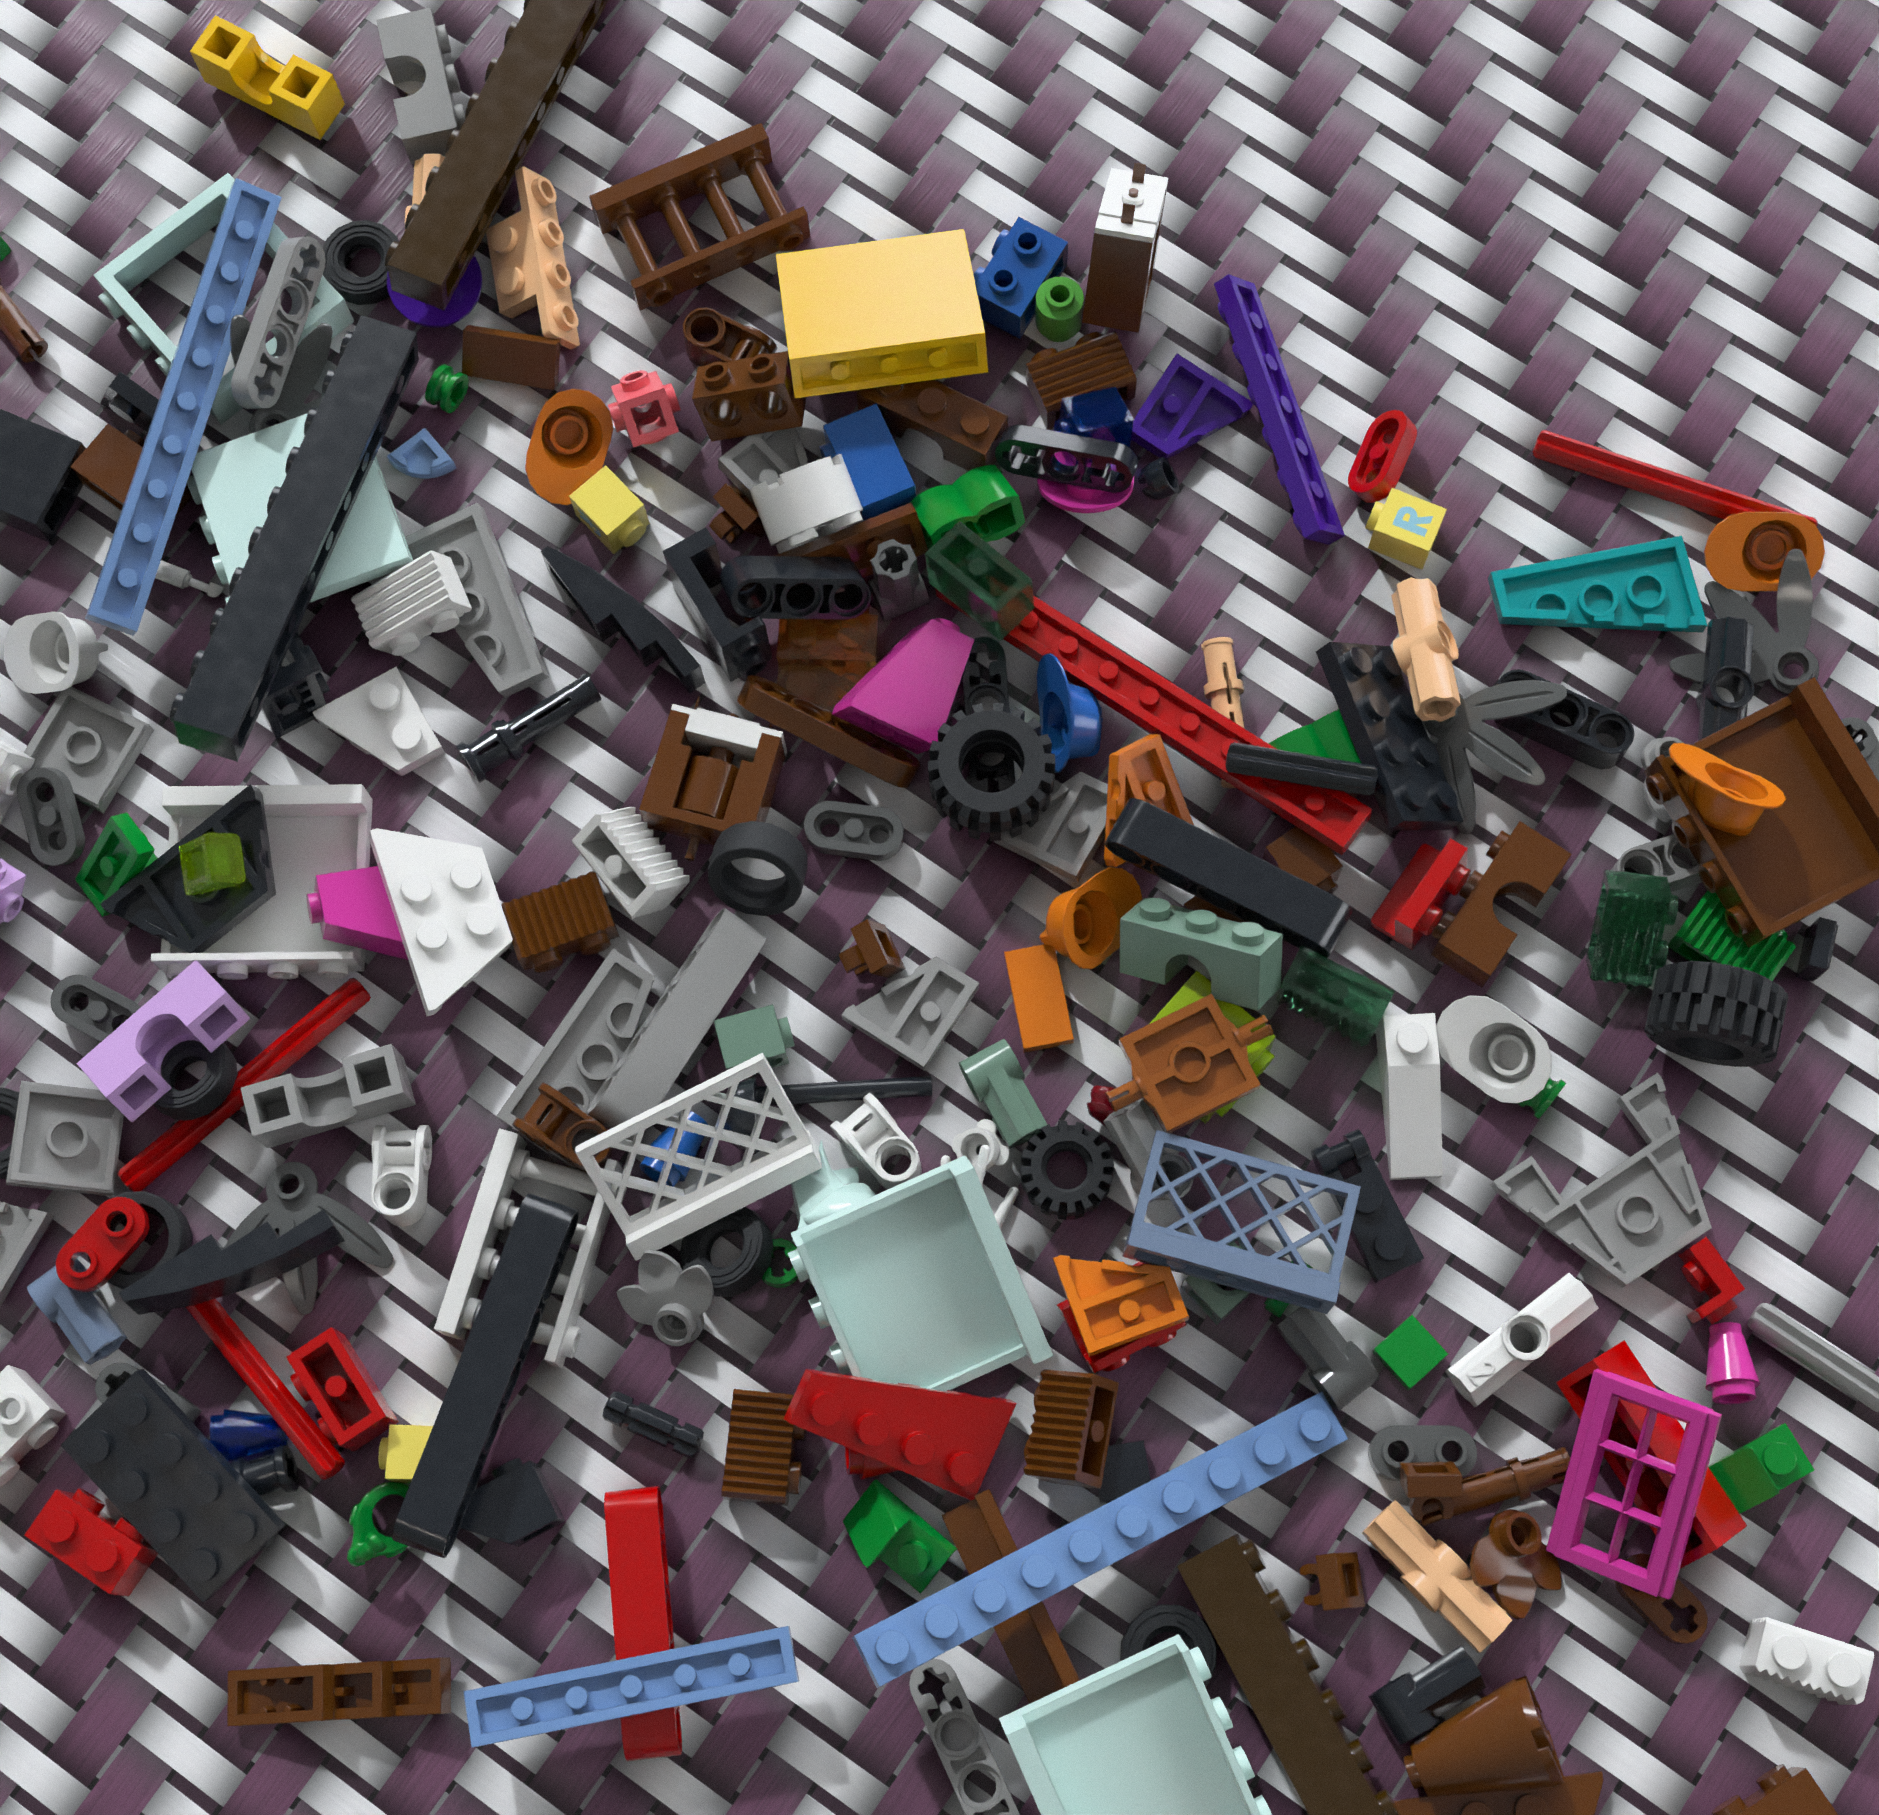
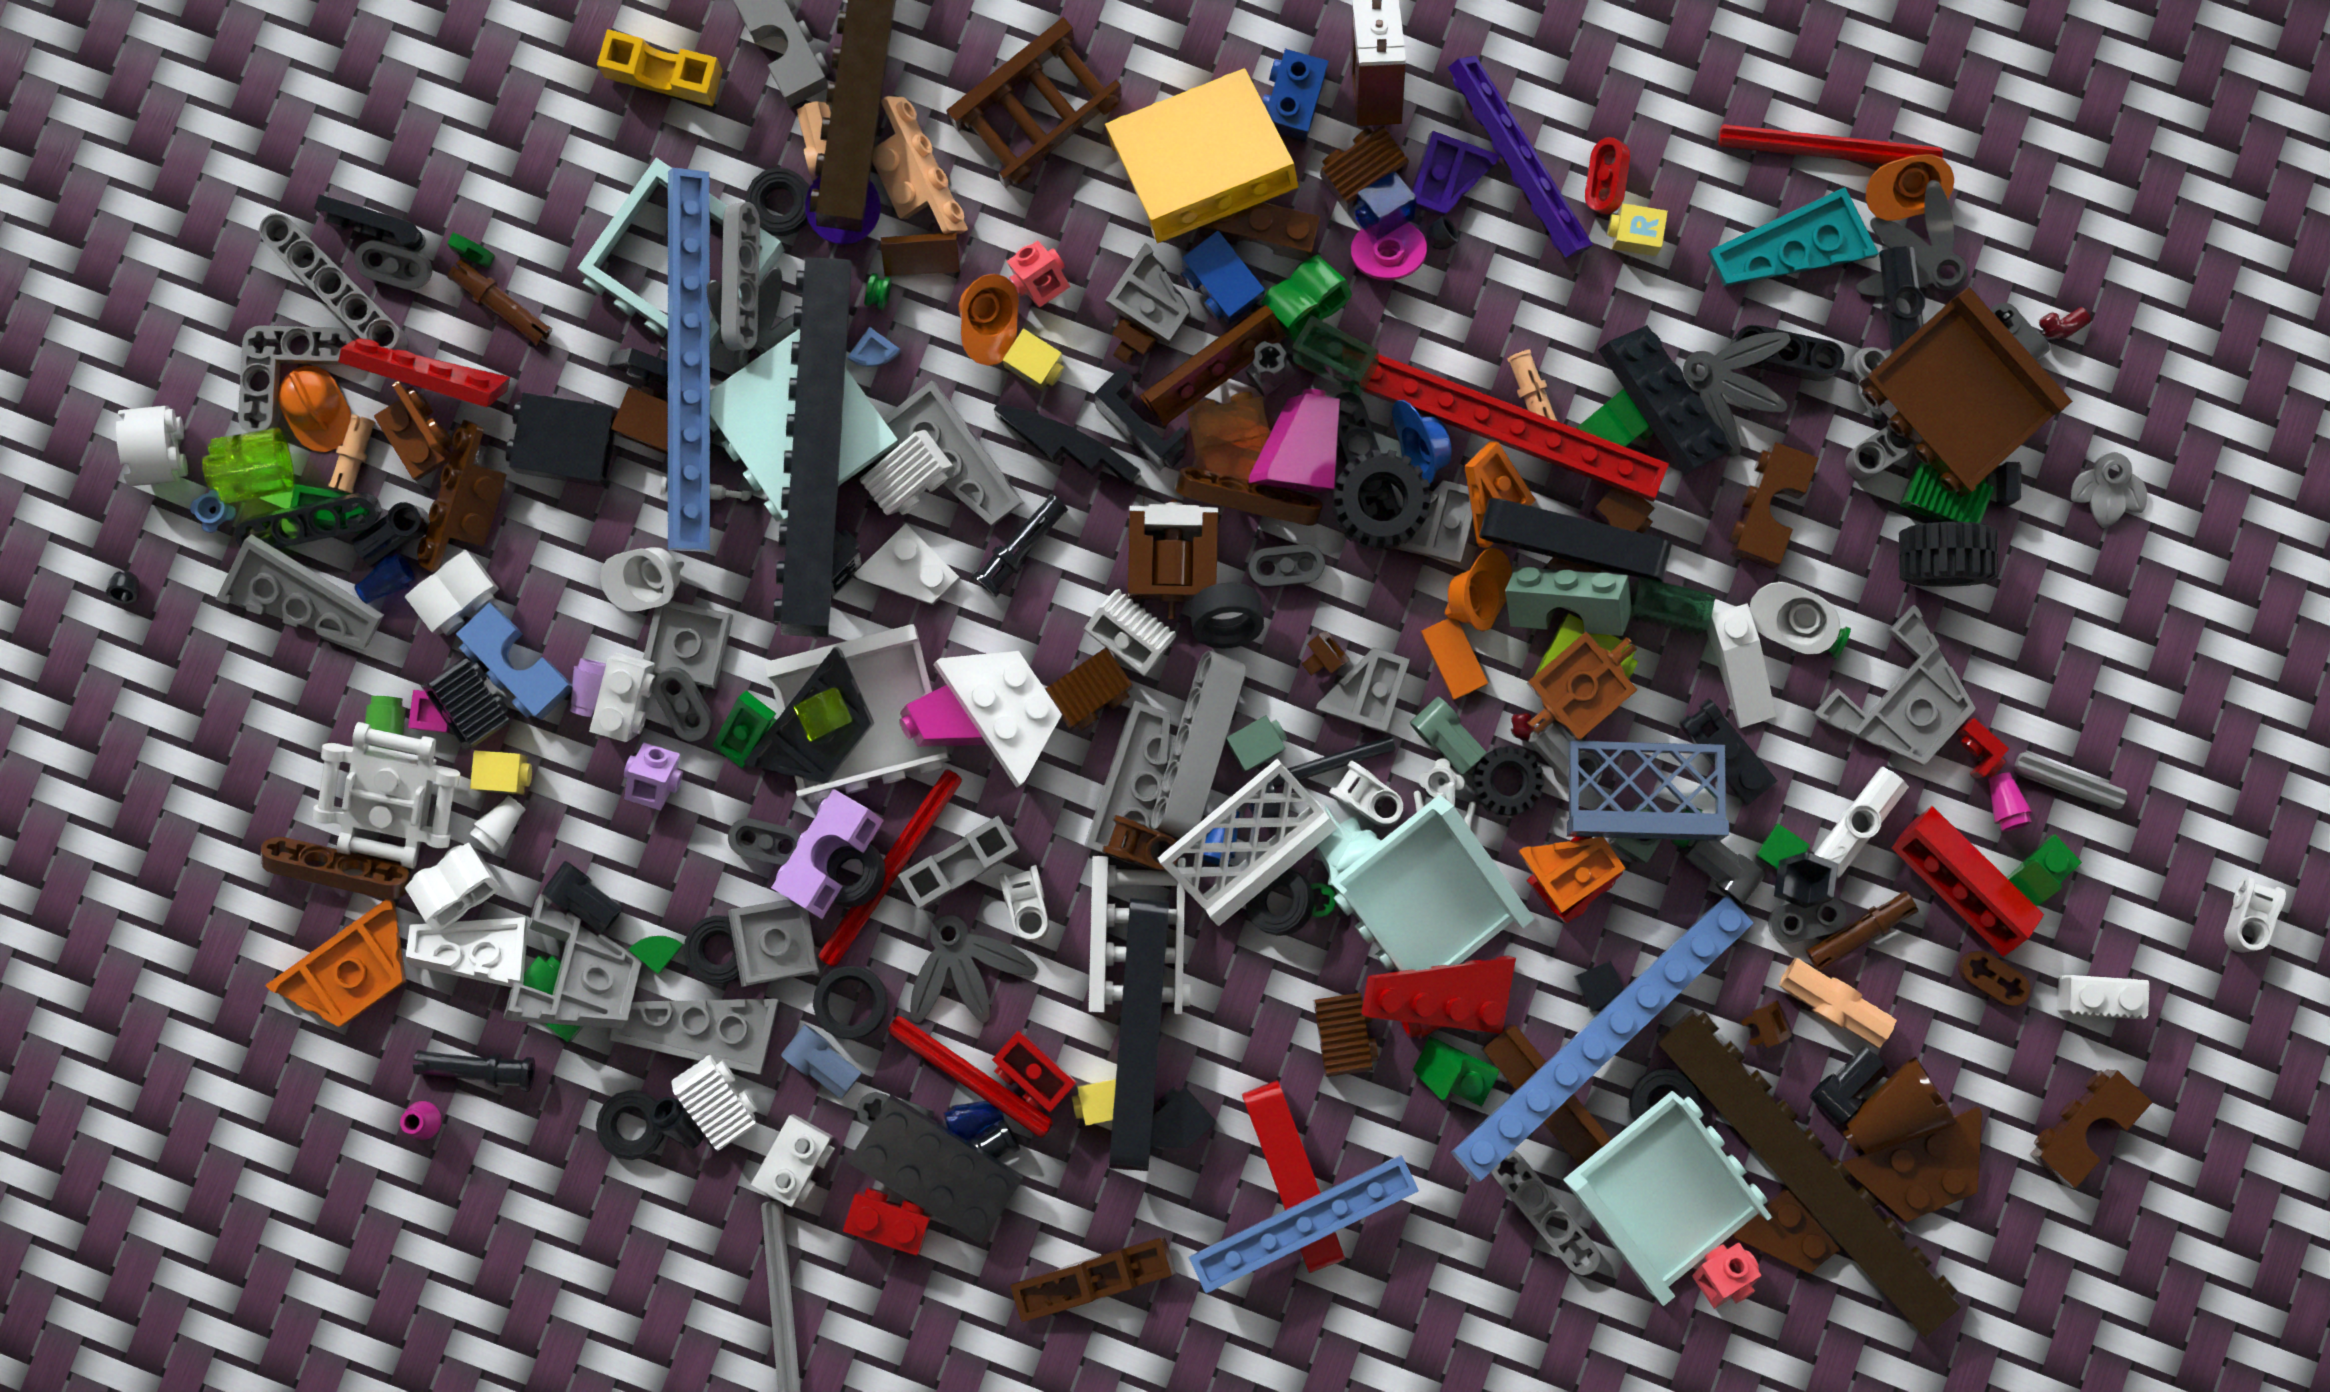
camera: 20 degrees left, 10 degrees up
red plate [56,1197,149,1292] -> none
black slope [119,1209,345,1315] -> none
green piece [347,1481,409,1567] -> none
black axle [602,1391,704,1458] -> none
light grey plate [616,1250,714,1346] -> none
reddish brown piece [683,307,777,366] -> none
reddish brown brick [692,351,806,442] -> none
black beam [720,556,871,619] -> none
white brick [749,454,863,554] -> none
black beam [995,425,1138,493] -> none
reddish brown brick [1023,1369,1119,1489] -> none
bright green brick [1035,277,1084,342] -> none
black axle [1225,742,1378,796] -> none
red bracket [1371,838,1471,950] -> none
light nougat piece [1391,577,1461,722] -> none
reddish brown tile [1400,1462,1462,1520] -> none
reddish brown plate [1470,1509,1562,1620] -> none
dark pink piece [1546,1369,1722,1600] -> none
clear green brick [1586,869,1678,988] -> none
orange piece [1668,743,1786,836] -> none
none -> black panel [1774,852,1839,908]

